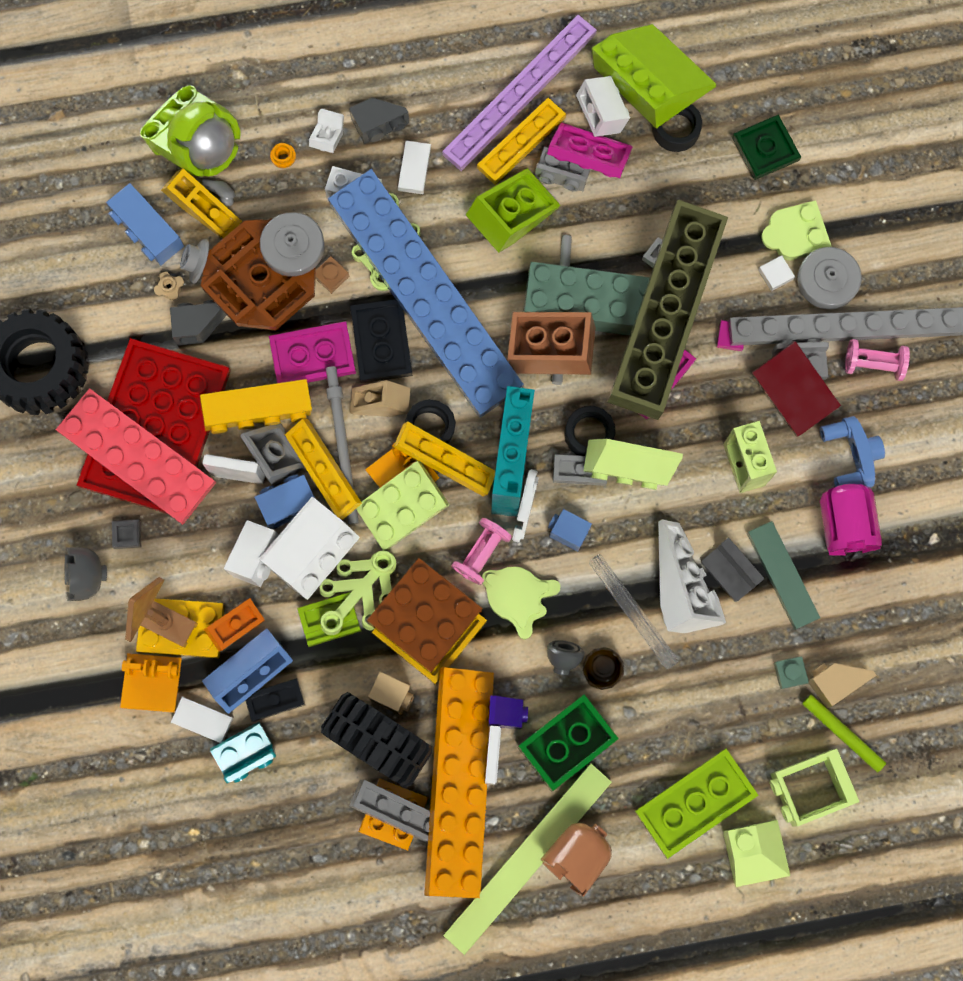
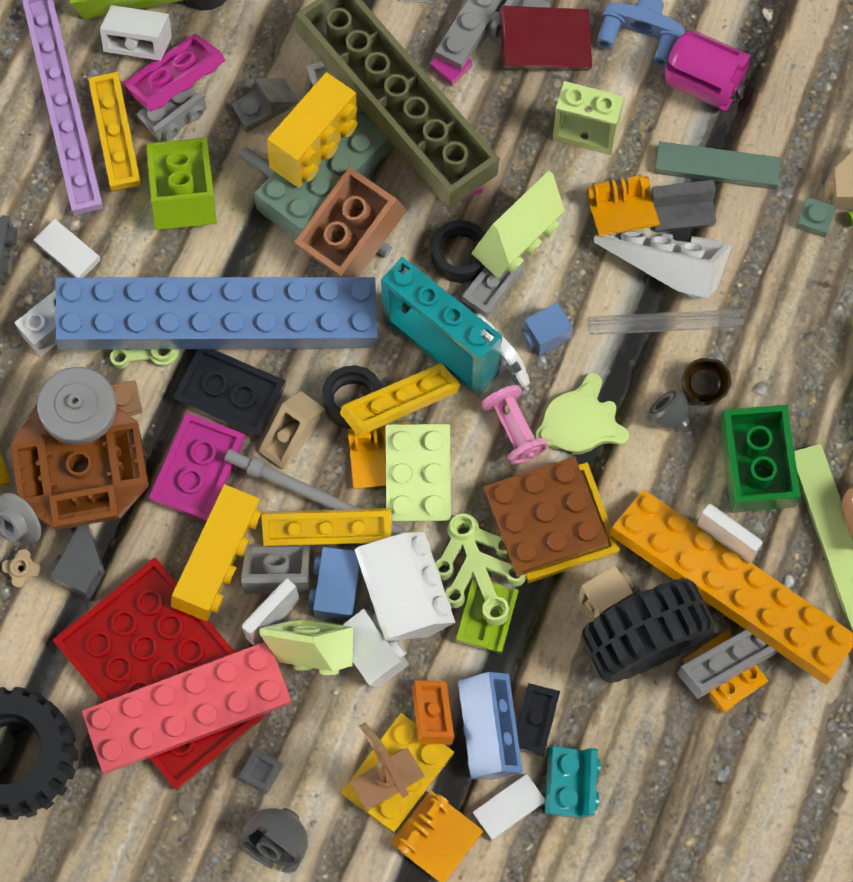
camera: 55 degrees left, 5 degrees down
dark purple slope [488,695,528,729] -> none
none -> flat silver slope [231,78,299,133]
none -> yellowish green slope [260,619,353,675]
none -> yellow brick [267,72,358,188]
none -> light orange hinge [585,174,660,237]

